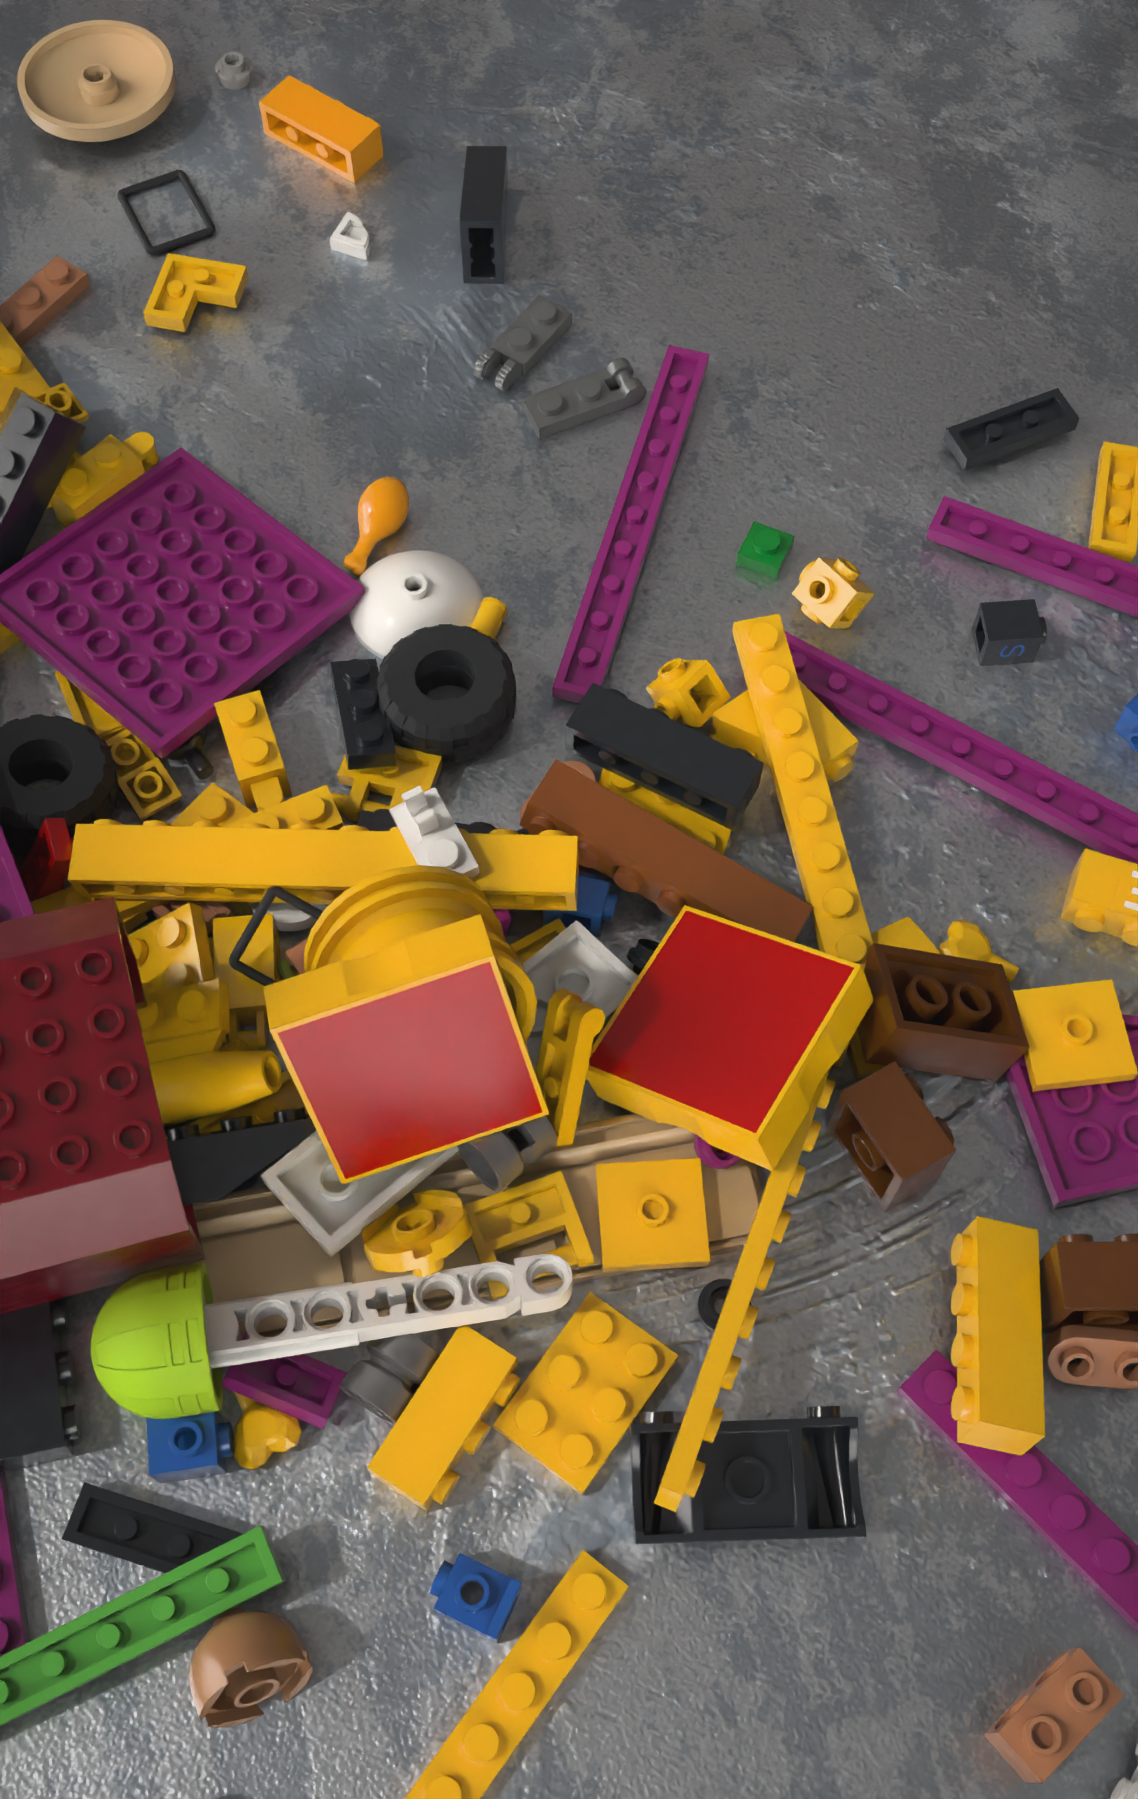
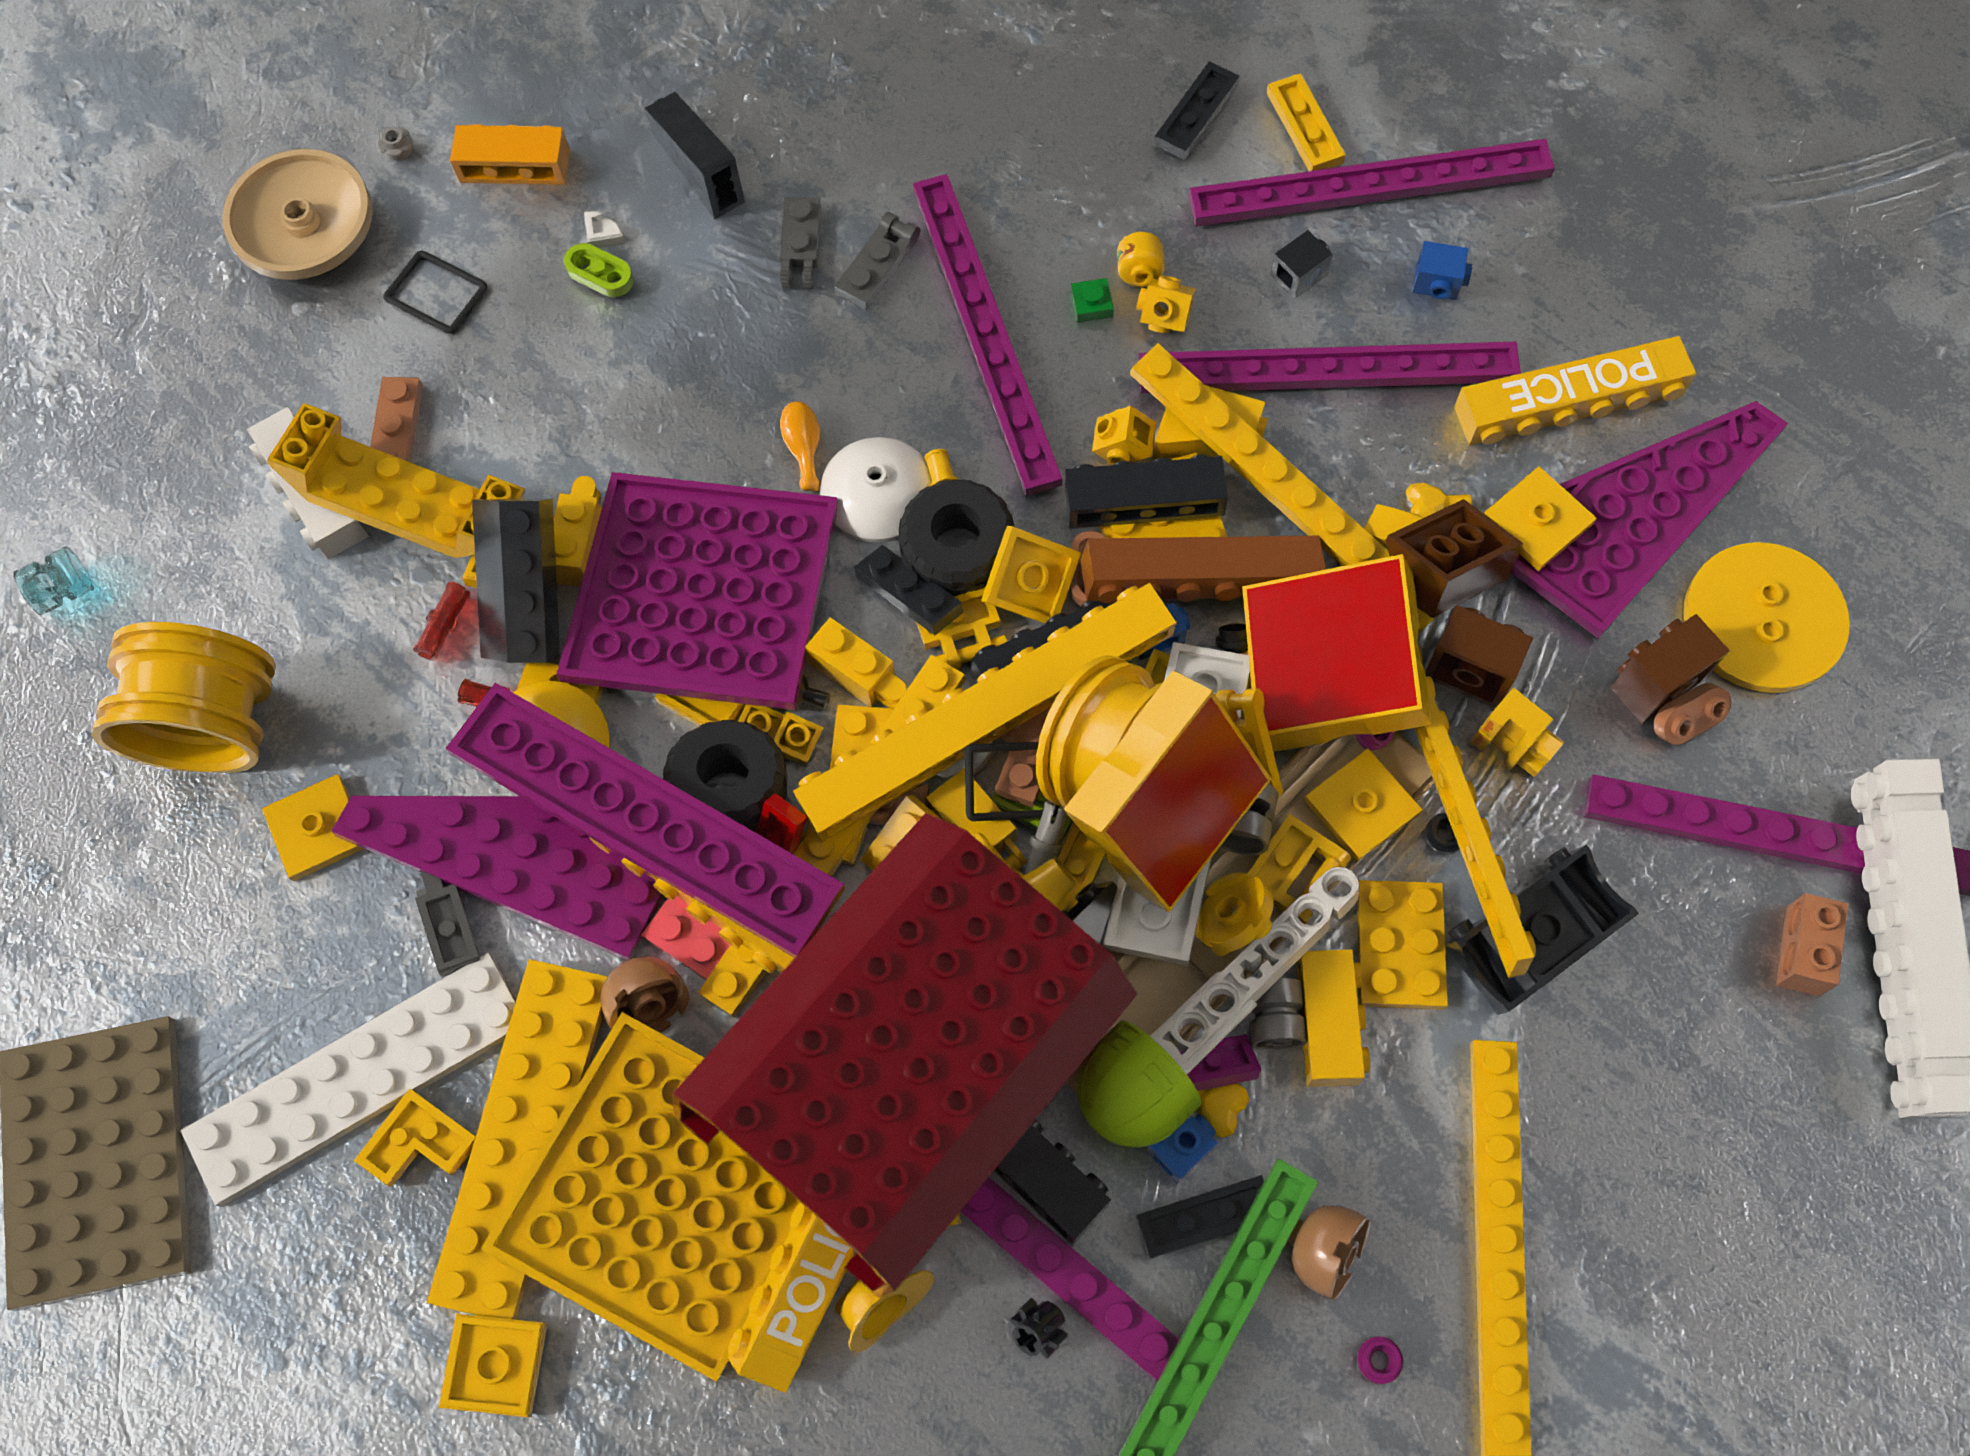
camera: 30 degrees left, 5 degrees up
yellow plate [143,253,249,332] -> none
white plate [389,785,480,879] -> none
blue brick [429,1553,523,1643] -> none
yellow brick [951,1216,1045,1456] -> none
none -> lime plate [564,243,634,297]
none -> yellow plate [981,526,1081,624]
none -> yellow head [1117,231,1166,287]
none -> yellow hips [1470,687,1565,777]

